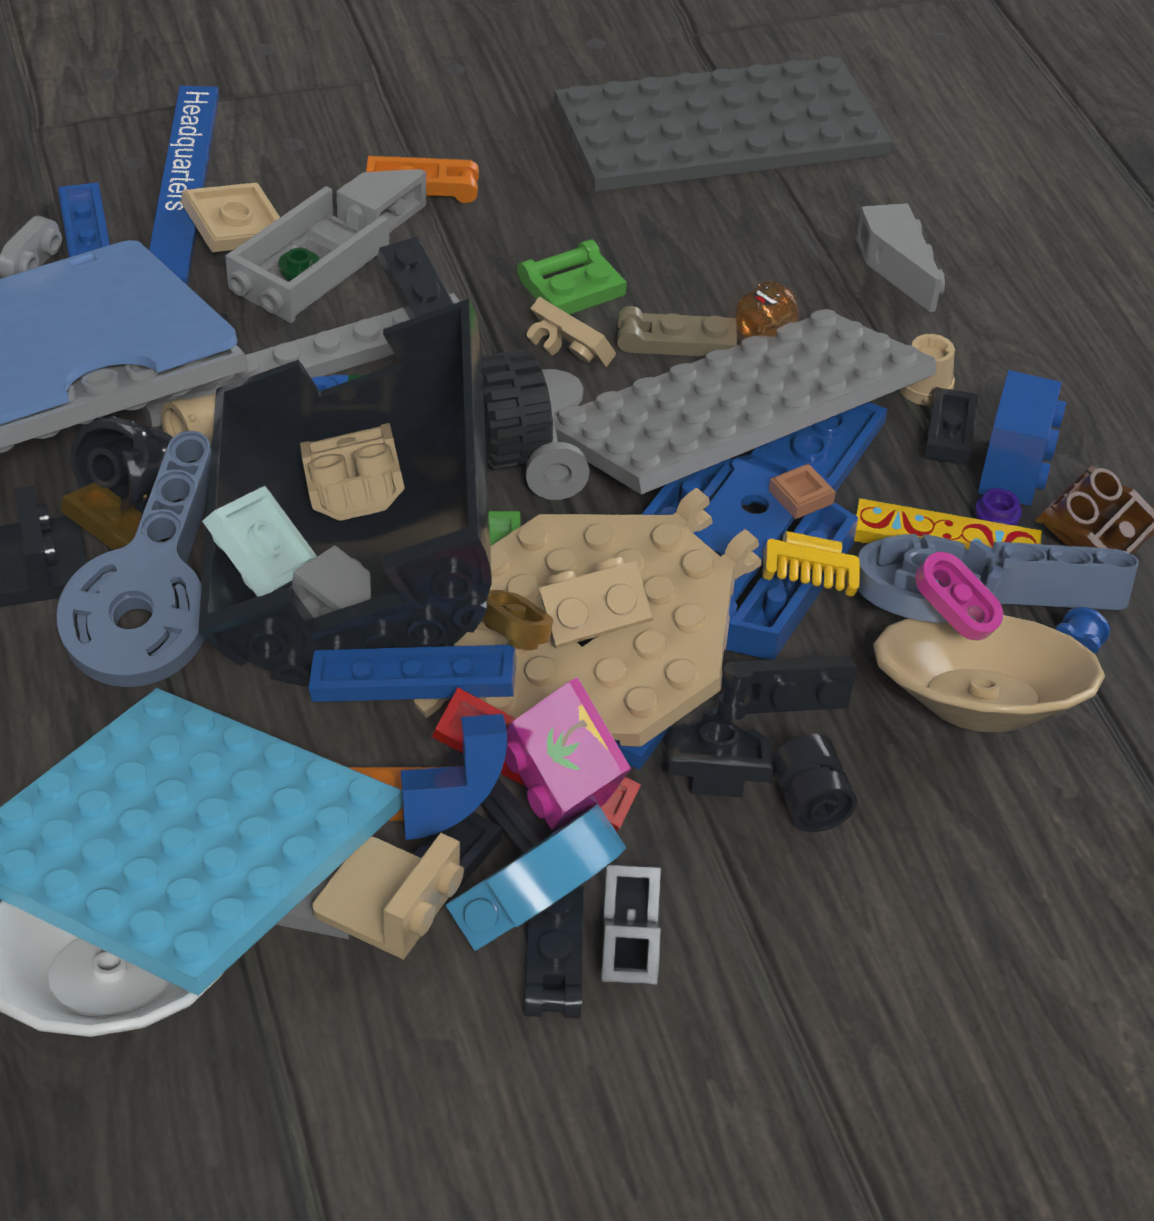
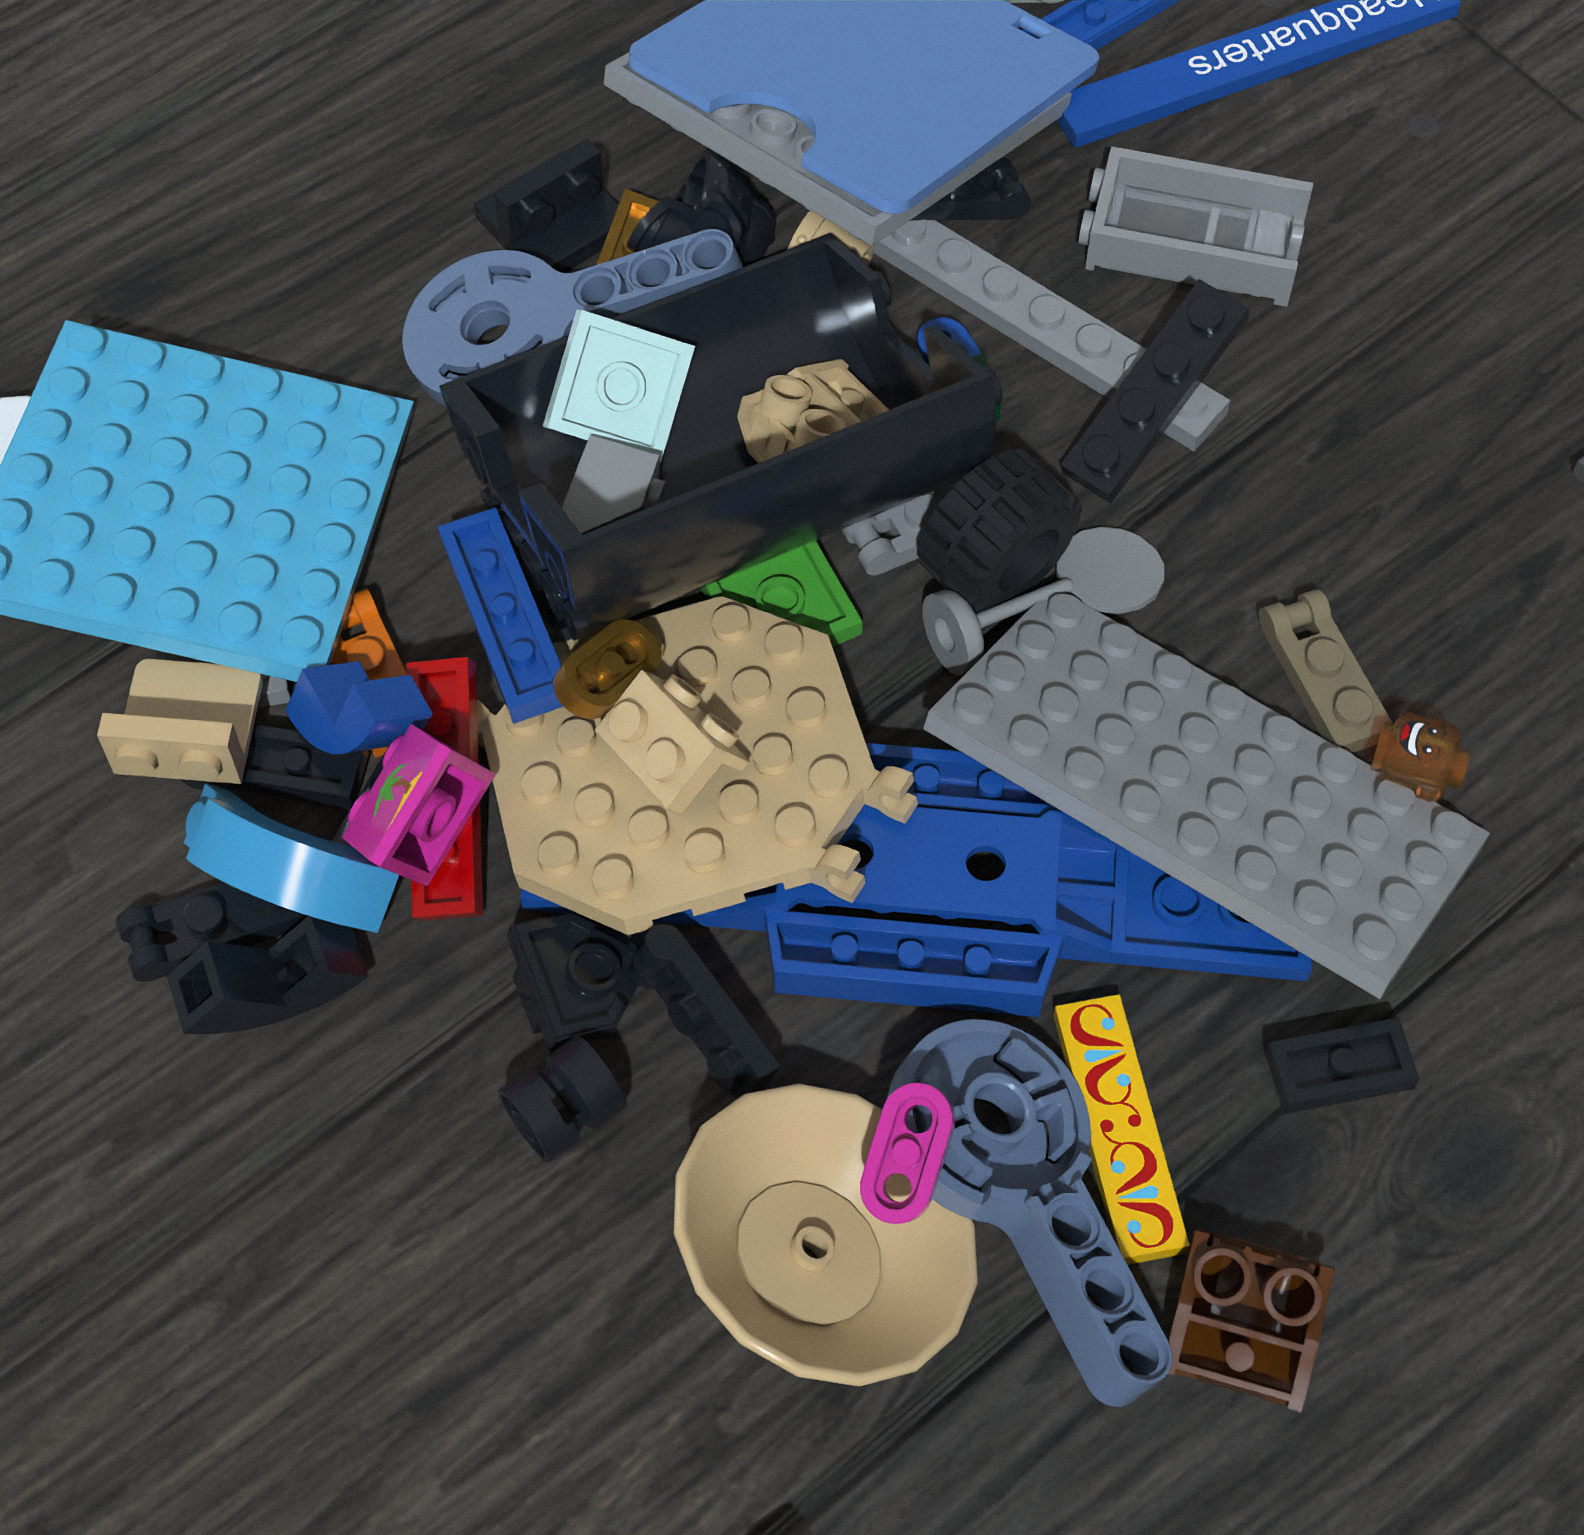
camera: 70 degrees right, 15 degrees up
tan plate [181,183,280,252] -> none
dark green plate [278,248,320,282] -> none
light grey slope [336,169,426,233] -> none
orange plate [366,156,479,203] -> none
bright green plate [517,239,627,314] -> none
tan plate [527,297,616,367] -> none
yellow piece [762,531,860,596] -> none
nougat tile [769,464,836,519] -> none
tan piece [899,334,955,406] -> none
dark purple plate [975,488,1022,526] -> none
blue brick [978,370,1066,506] -> none
blue brick [1055,607,1110,654] -> none

